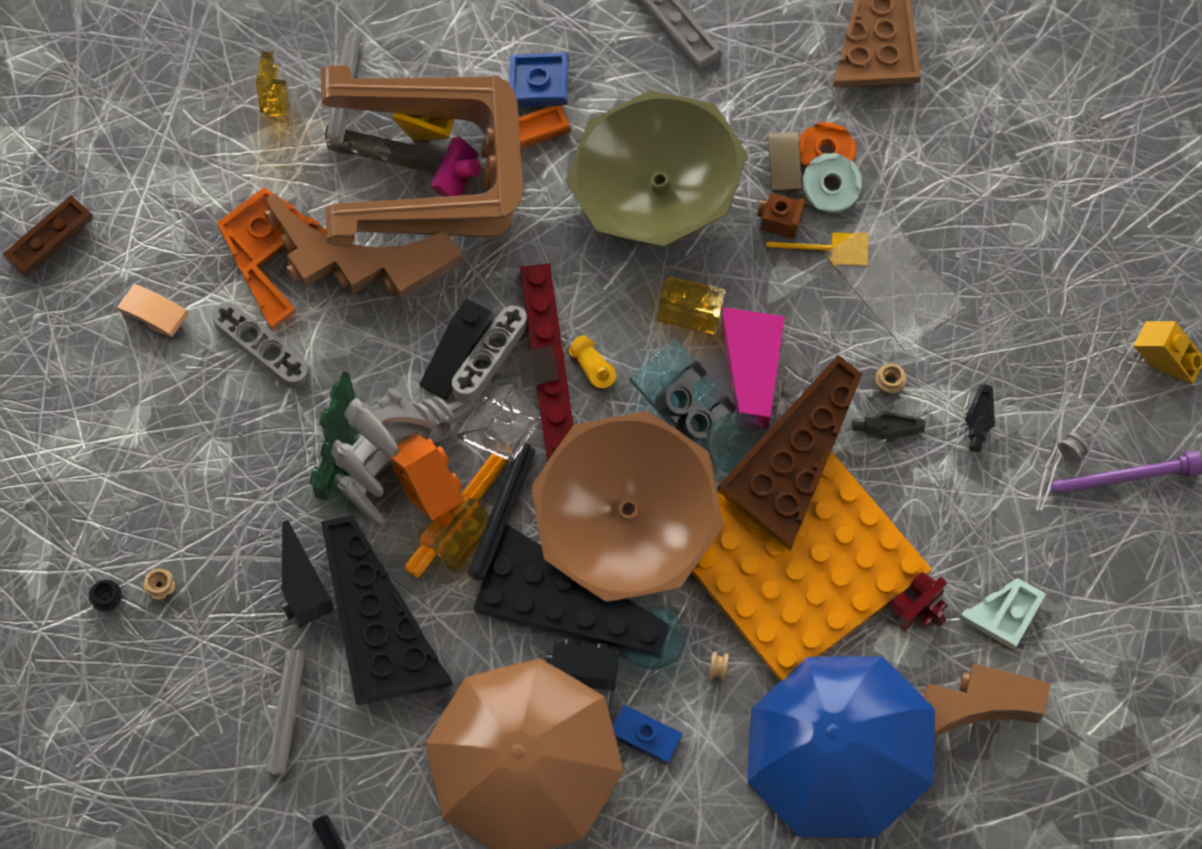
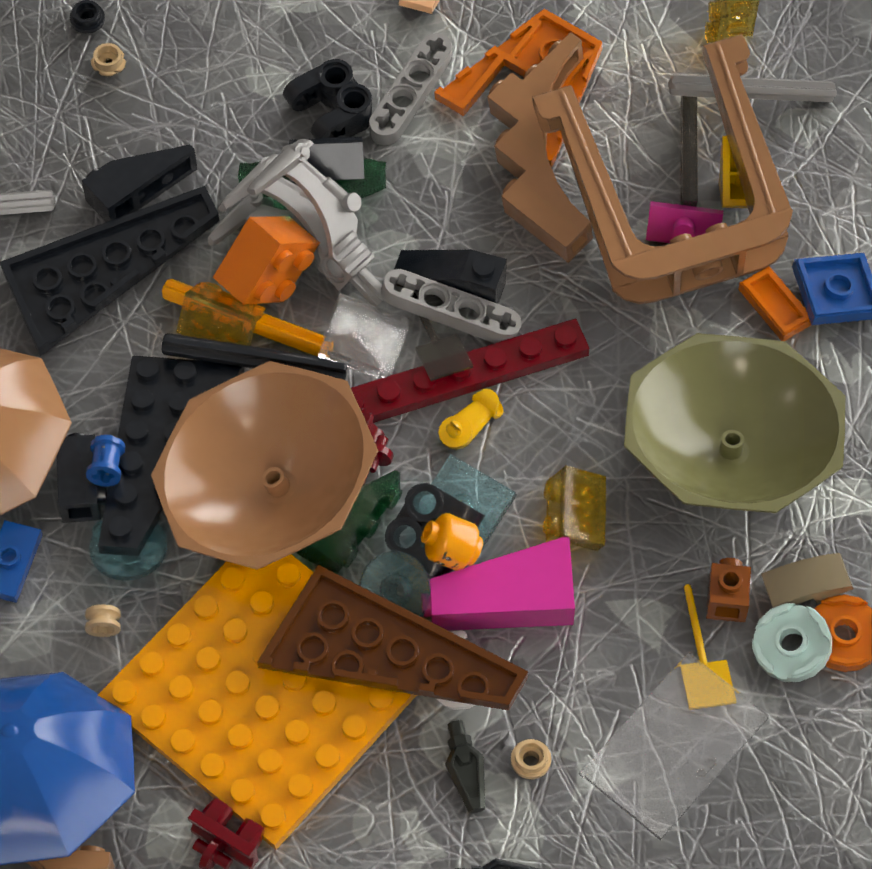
camera: 80 degrees right, 5 degrees down
none -> blue bush [86,435,125,487]
none -> black piece [283,59,372,139]
none -> brick [289,137,364,182]
none -> light orange head [421,513,483,571]

